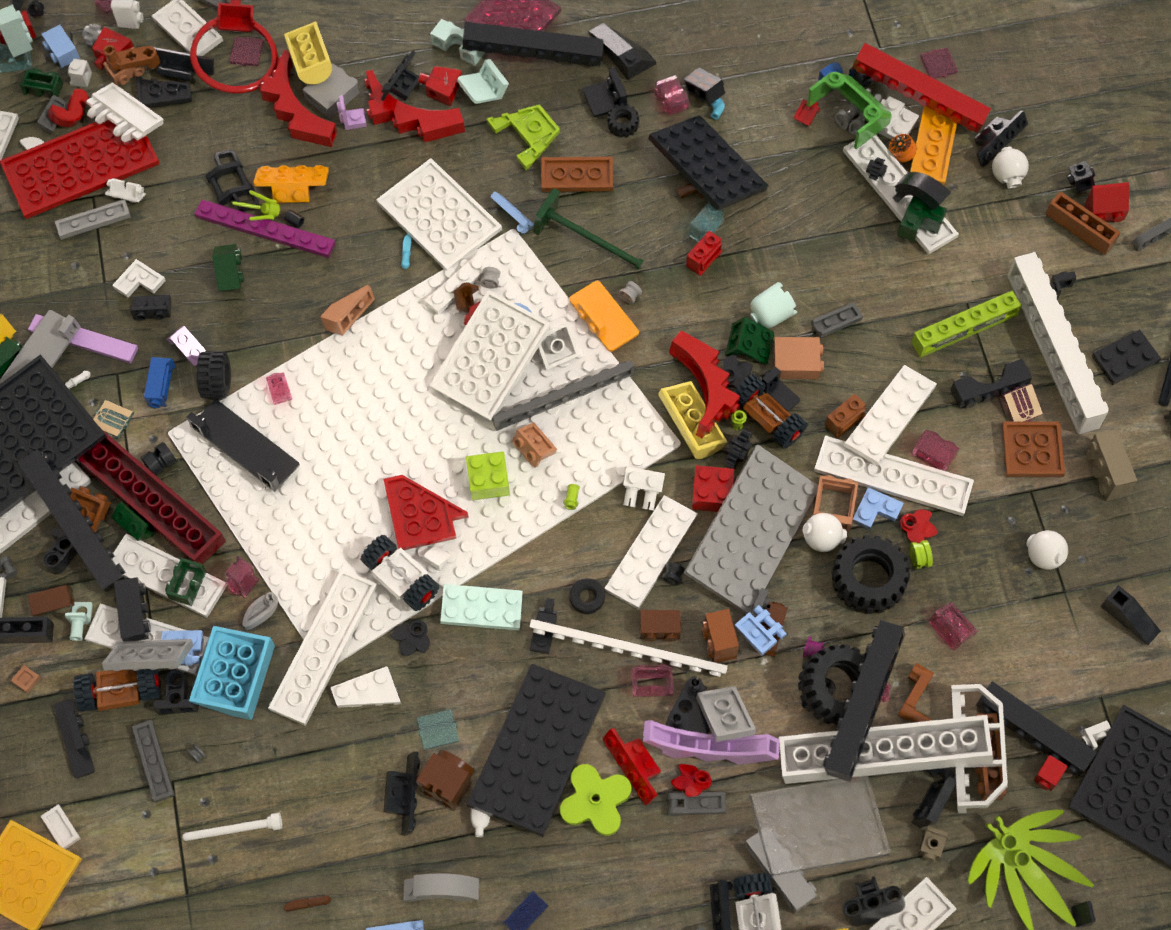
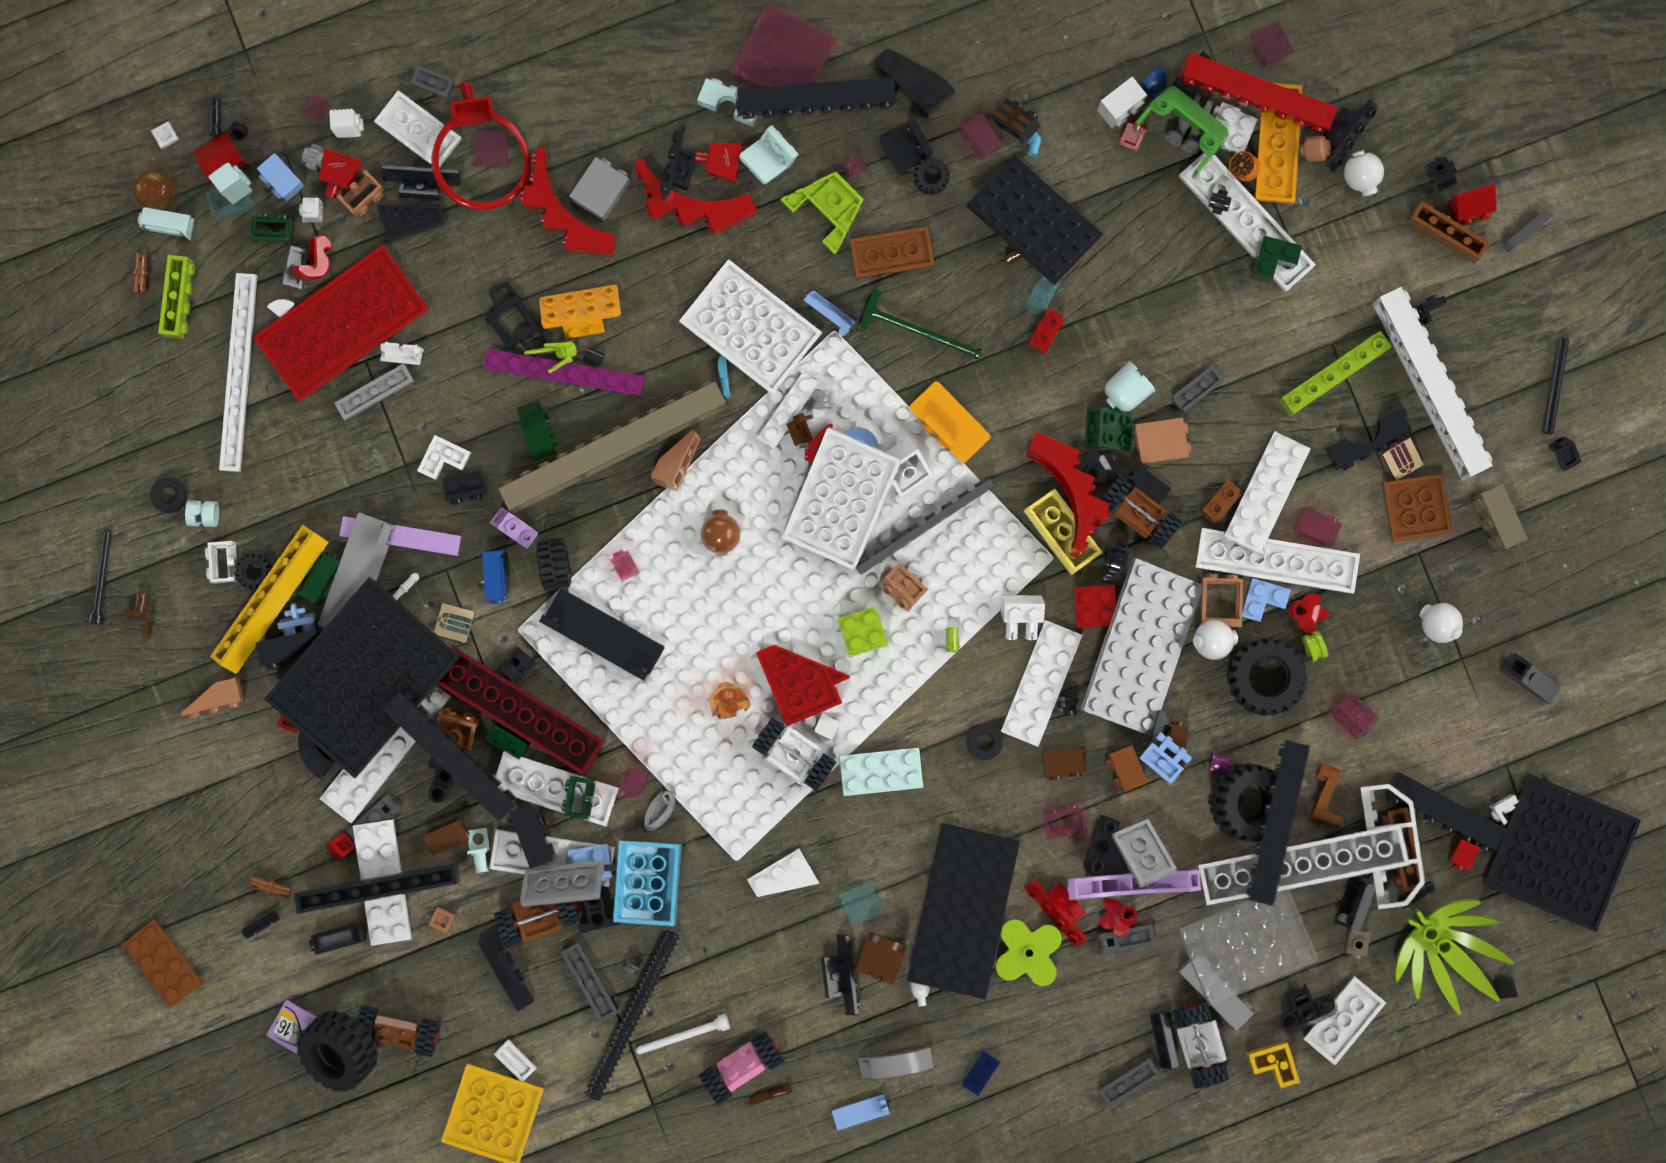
camera: 10 degrees left, 20 degrees up
white hinge [86,82,163,142] -> none
dark orange beam [104,45,160,70] -> none
white plate [268,569,377,726] -> none
light yellow brick [284,22,332,84] -> none
lavender bracket [337,95,366,130] -> none
black plate [391,620,430,656] -> none
black hinge [530,598,557,654] -> none
white plate [530,619,728,677] -> none
light grey wheel [619,281,642,304] -> none
lime pin [731,410,747,430] -> none
black arch [893,172,951,210] -> none
black plate [1092,329,1161,385] -> none
none -> dark tan piece [498,381,727,514]
none -> black piece [584,930,680,1101]
none -> plate [699,1031,785,1105]
none -> dark orange brick [701,509,741,556]
none -> clear orange cylinder [709,682,751,719]
none -> clear pink wheel [842,154,867,179]
none -> white brick [1097,77,1147,128]
none -> nougat head [1300,135,1331,162]
none -> black axle [1397,881,1436,909]

